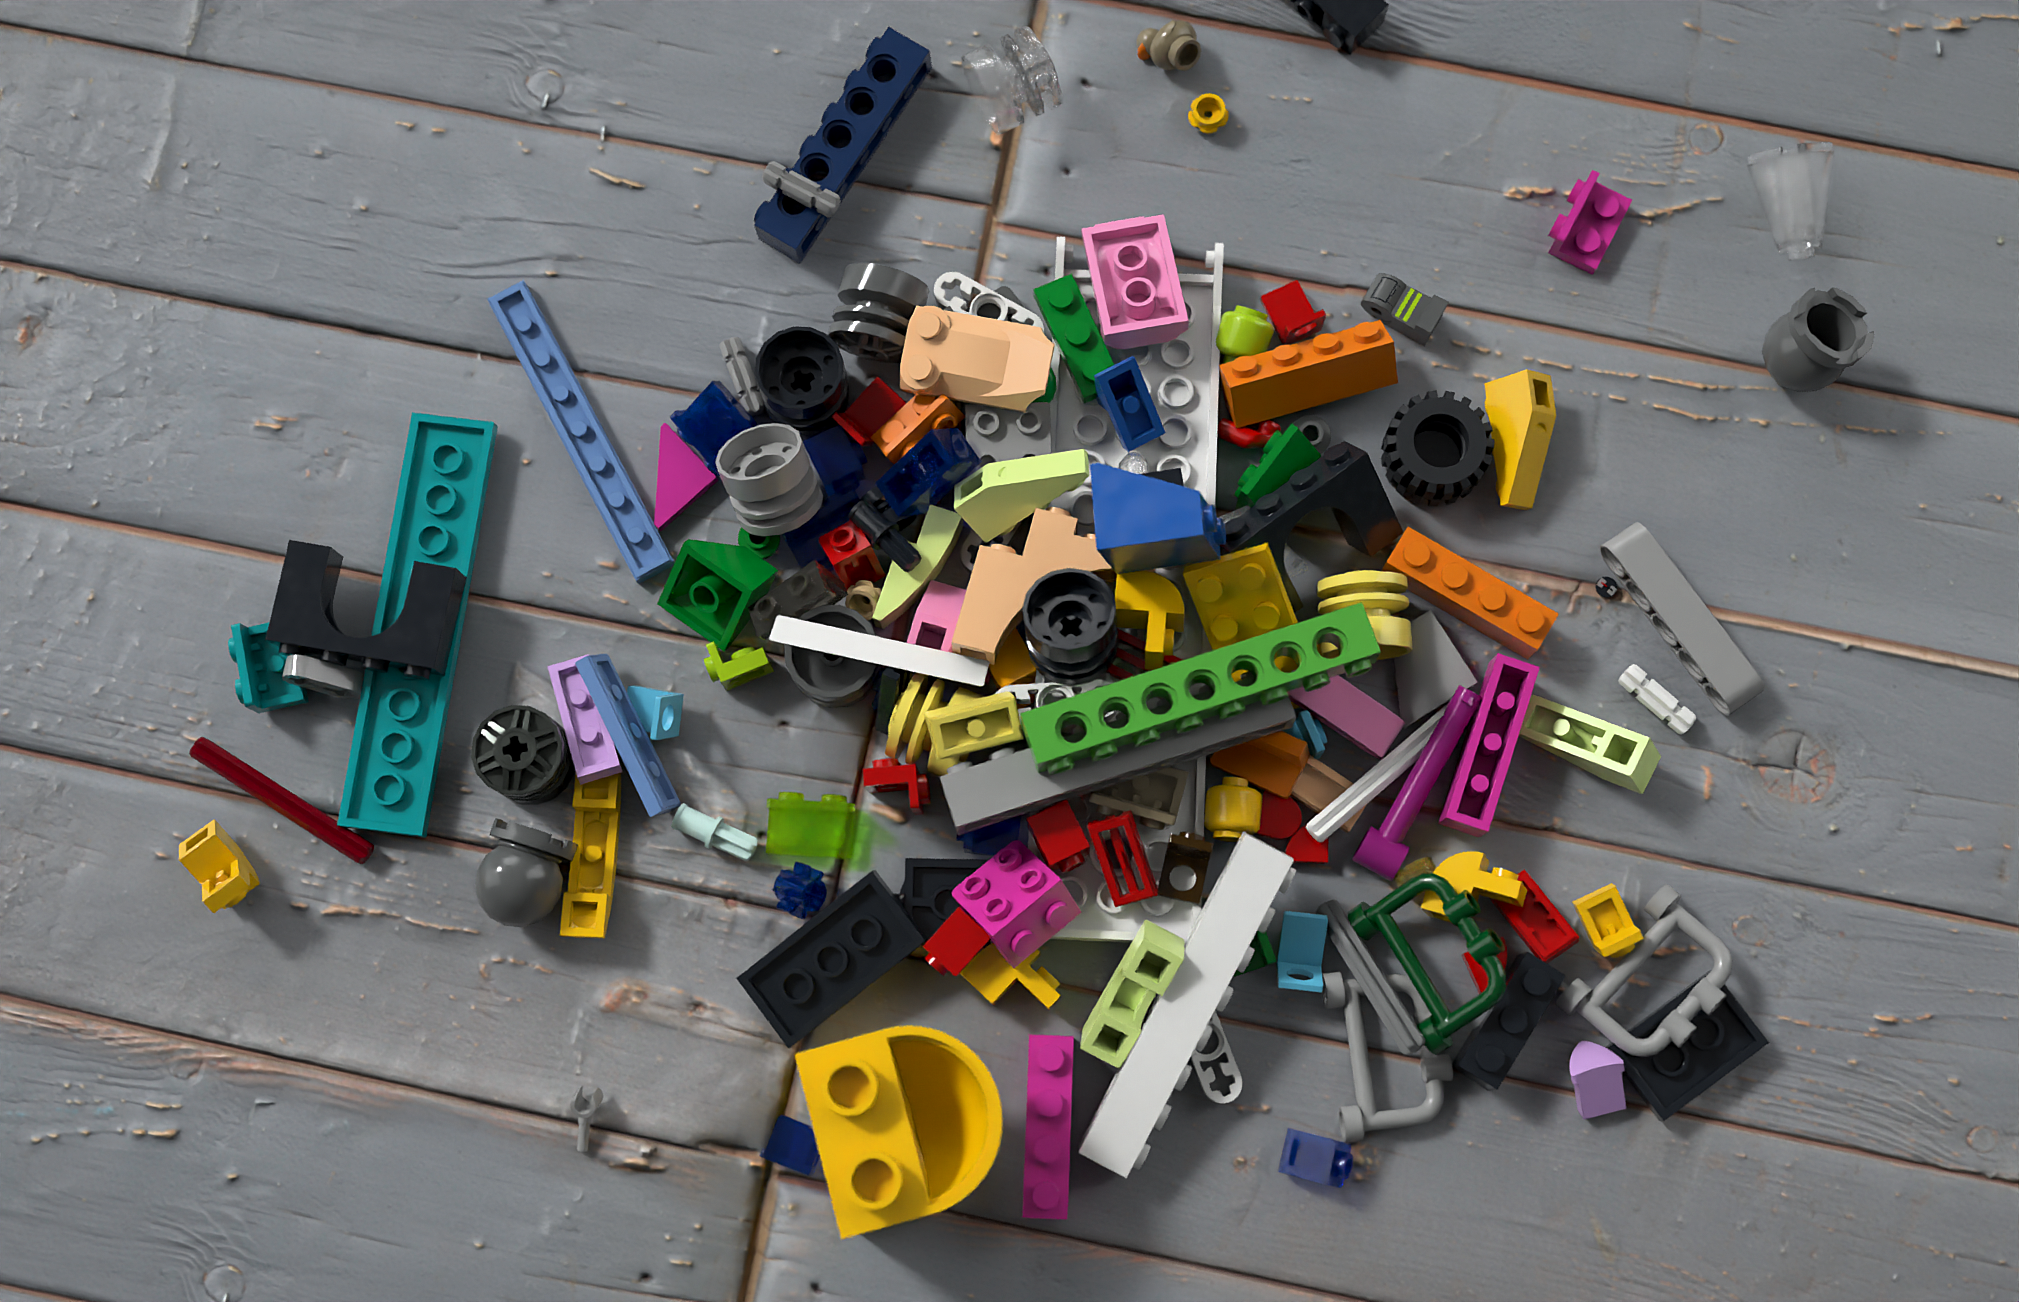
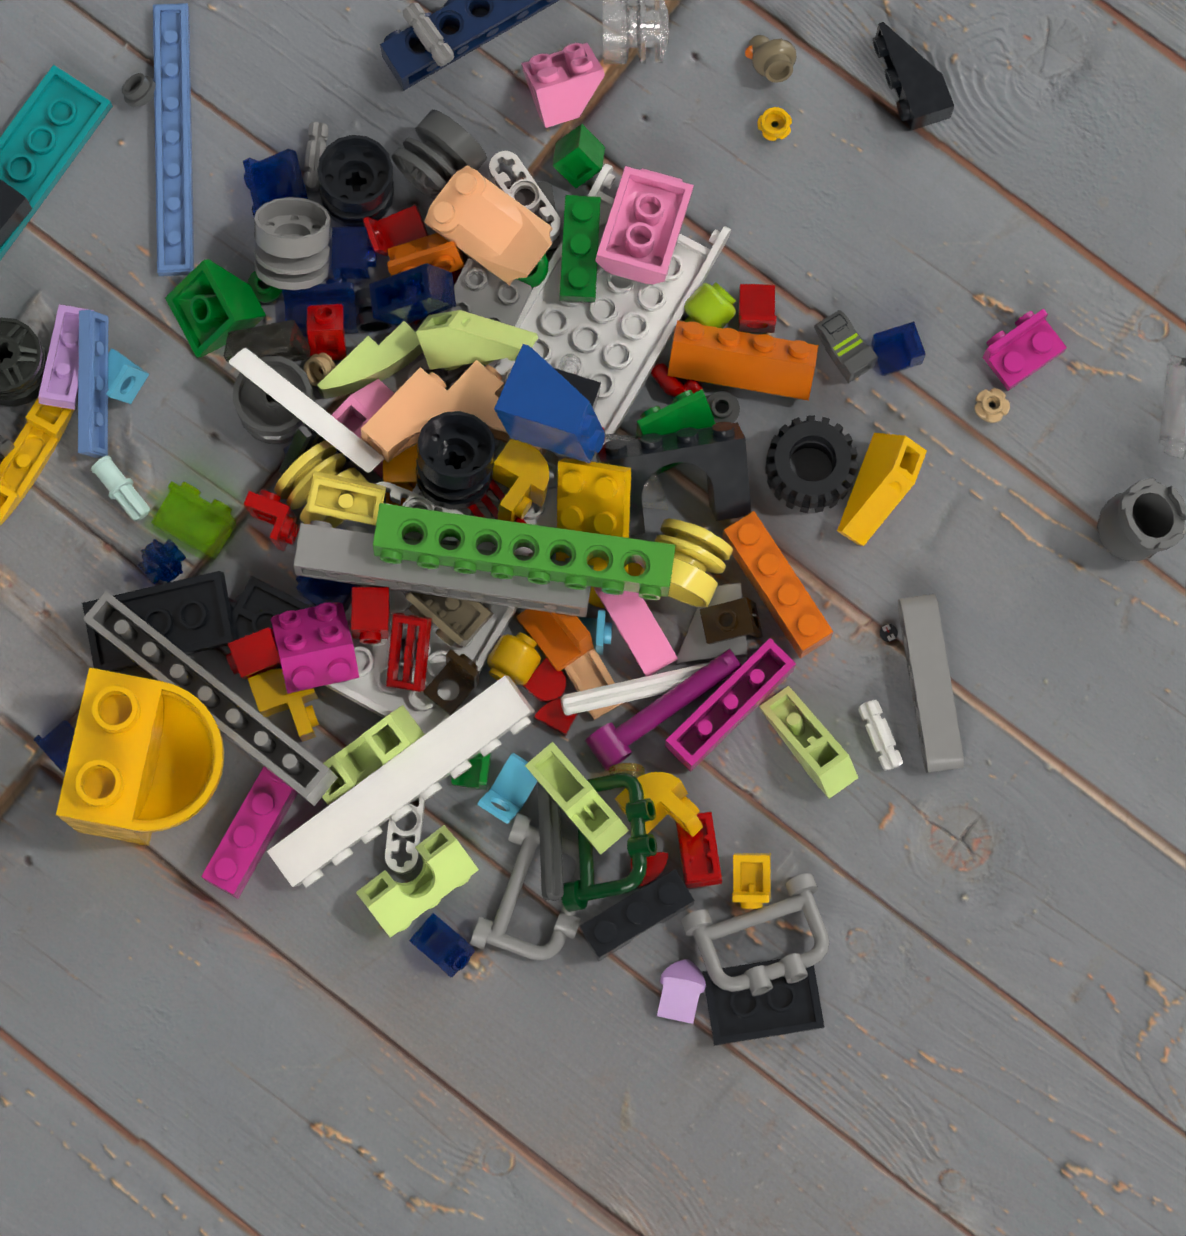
camera: 20 degrees right, 0 degrees up
dark pink tile [654,423,718,532] -> none
lime bracket [703,641,774,691] -> none
black axle [848,499,922,572] -> none
blue slope [1094,356,1166,452] -> none
none -> light grey brick [83,591,338,806]
none -> dark grey plate [122,73,156,107]
none -> yellowish green arch [356,825,479,938]
none -> bright pink slope [521,43,605,128]
none -> yellowish green slope [525,742,629,855]
none -> green panel [552,124,605,189]
none -> dark brown bracket [700,597,763,645]
none -> clear blue panel [870,322,926,376]
none -> tan plate [974,388,1010,423]

